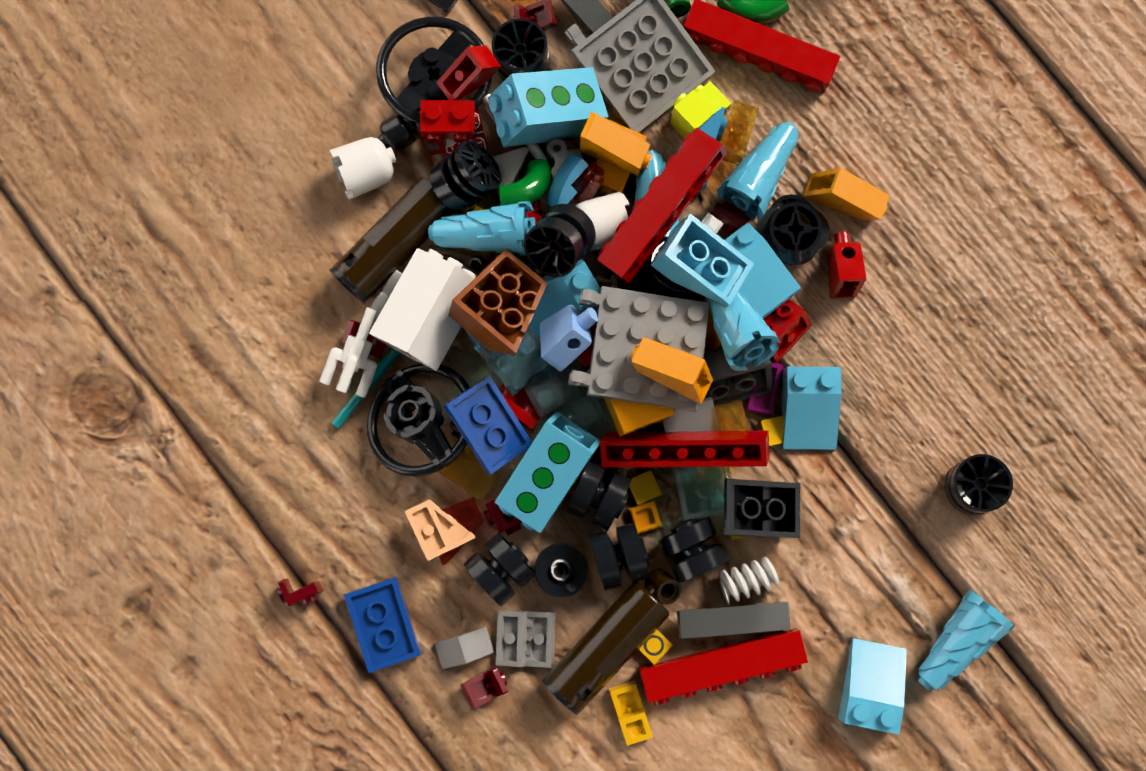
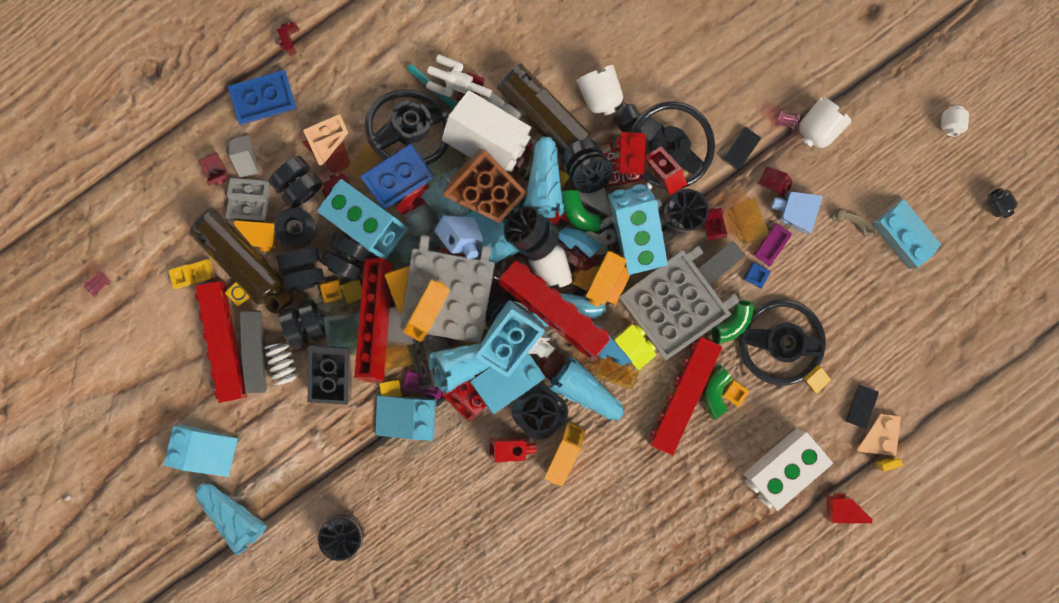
camera: 95 degrees right, 5 degrees up
none -> light orange slope [234,221,278,252]

